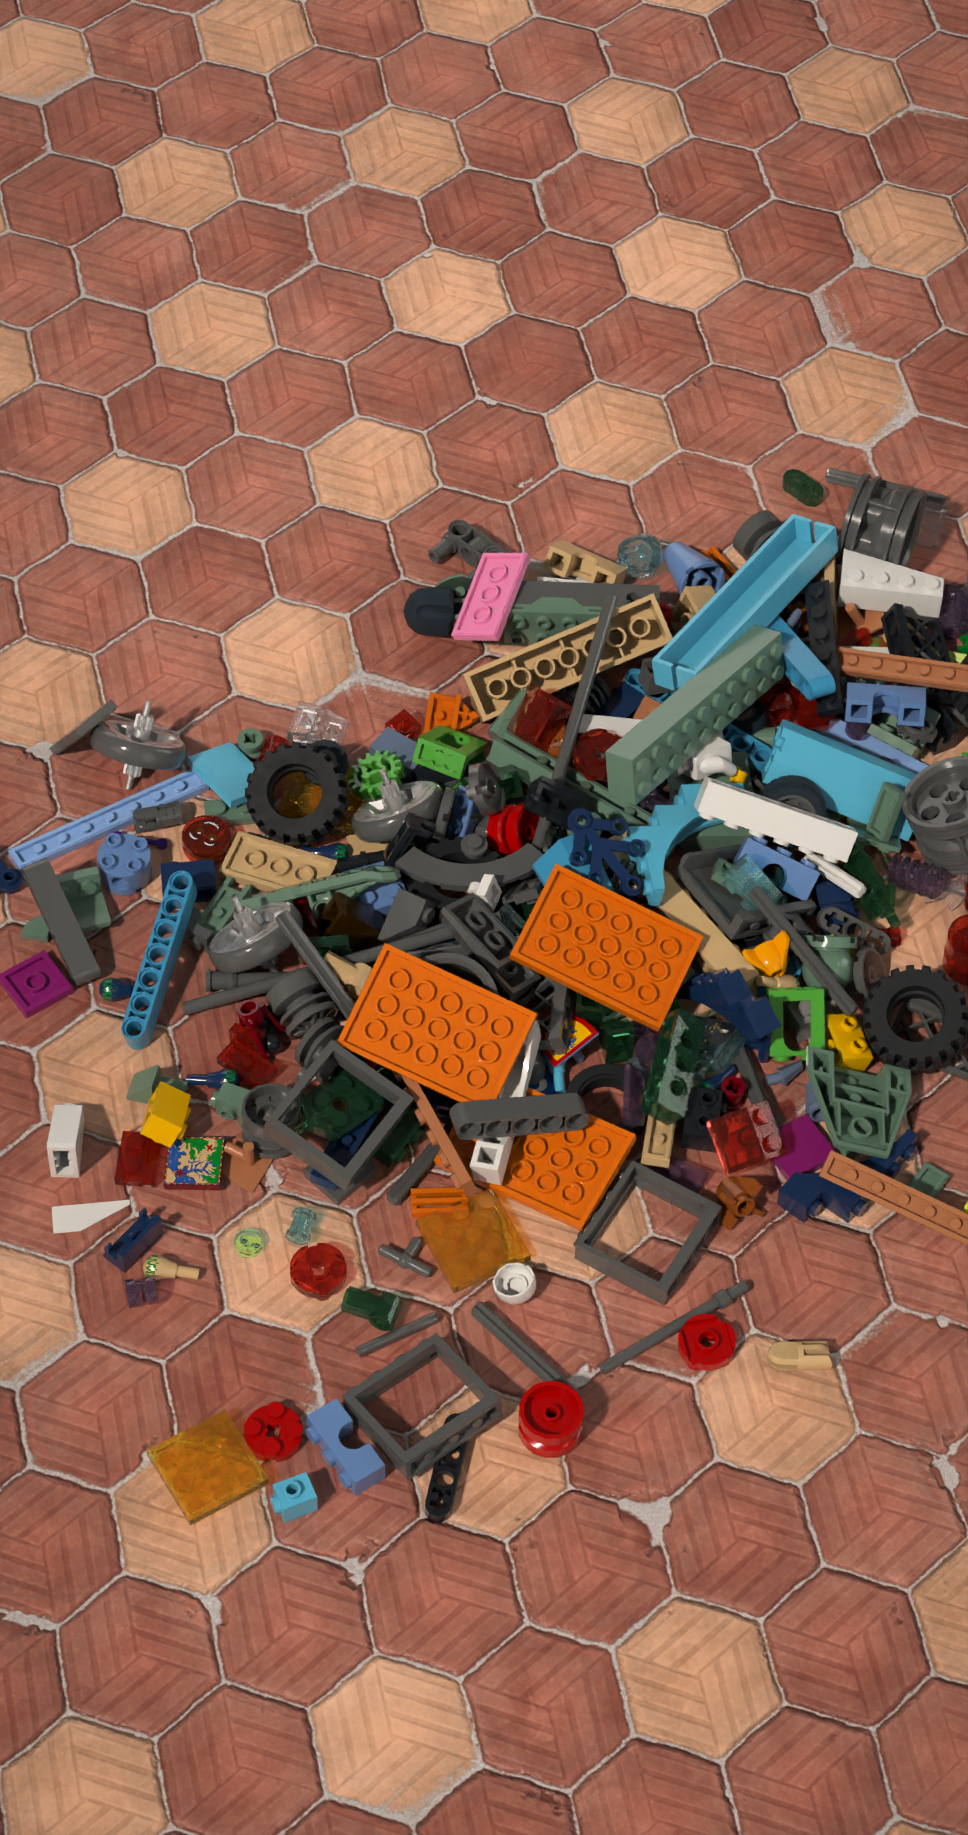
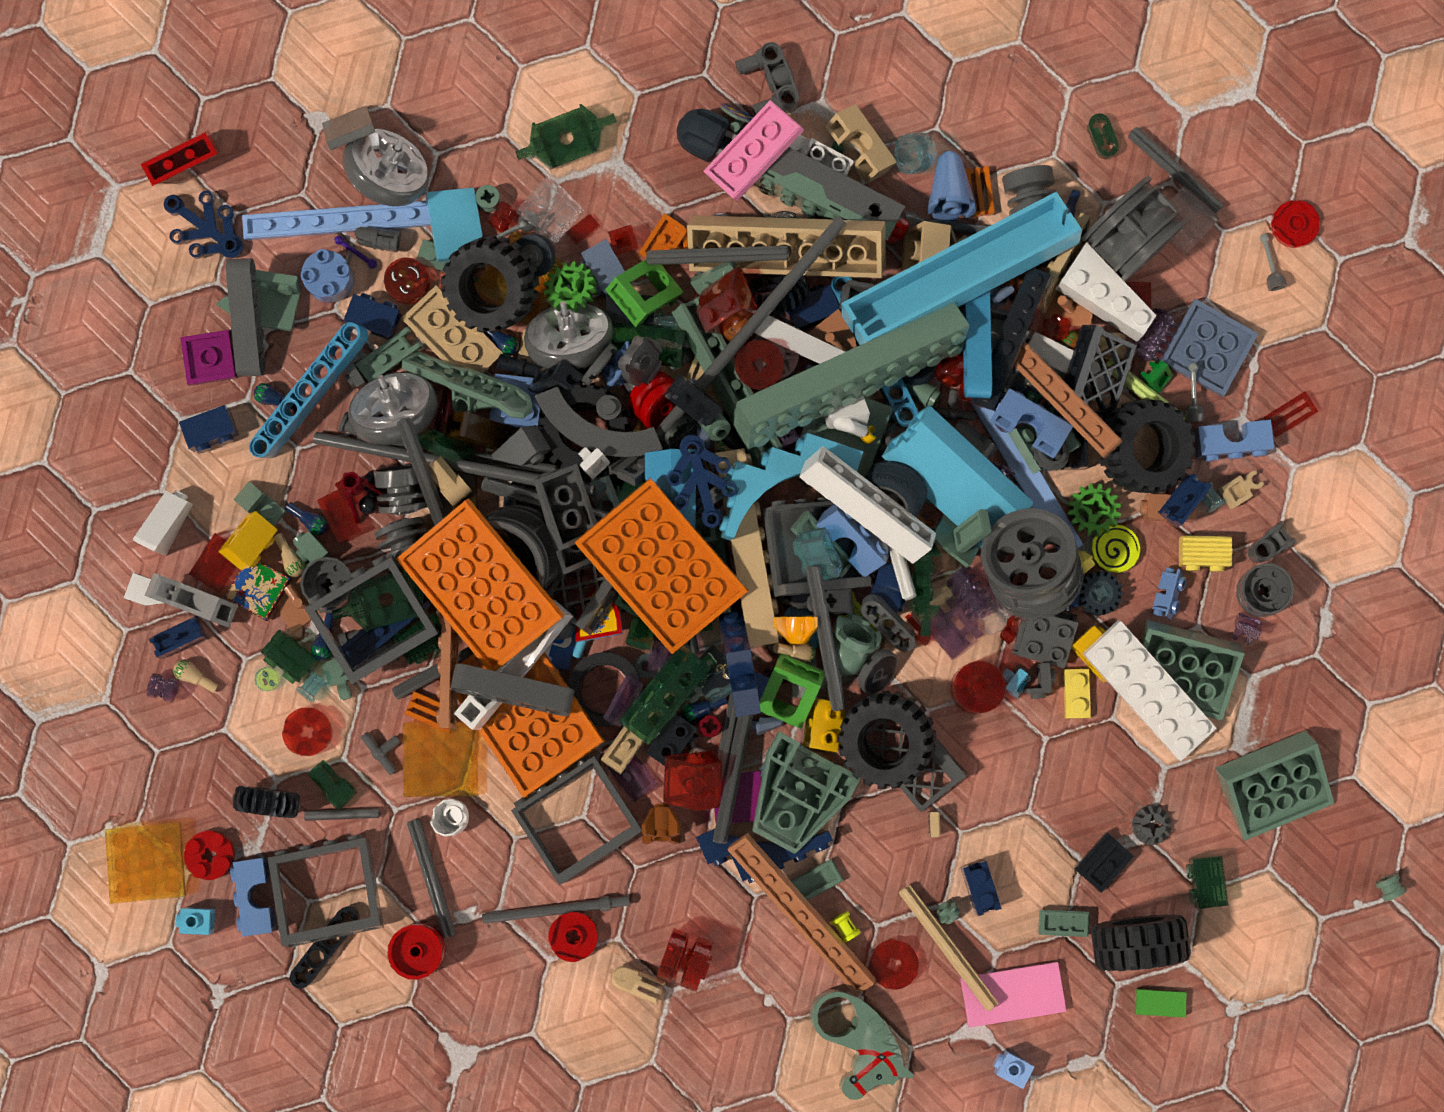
camera: 25 degrees right, 30 degrees up
none -> light grey arch [144,573,238,628]
none -> dark blue brick [179,405,239,454]
none -> black gear [232,786,301,818]
none -> clear green brick [261,629,320,684]
none -> tan piece [274,533,306,577]
none -> dark blue piece [311,613,335,661]
none -> sand green plate [322,659,353,701]
none -> clear green plate [515,104,617,170]
none -> clear red piece [567,214,600,245]
none -> dark grey axle [646,246,790,265]
none -> clear red wheel [656,928,714,992]
none -> dark grey axle [713,715,753,844]
none -> plate [920,596,984,660]

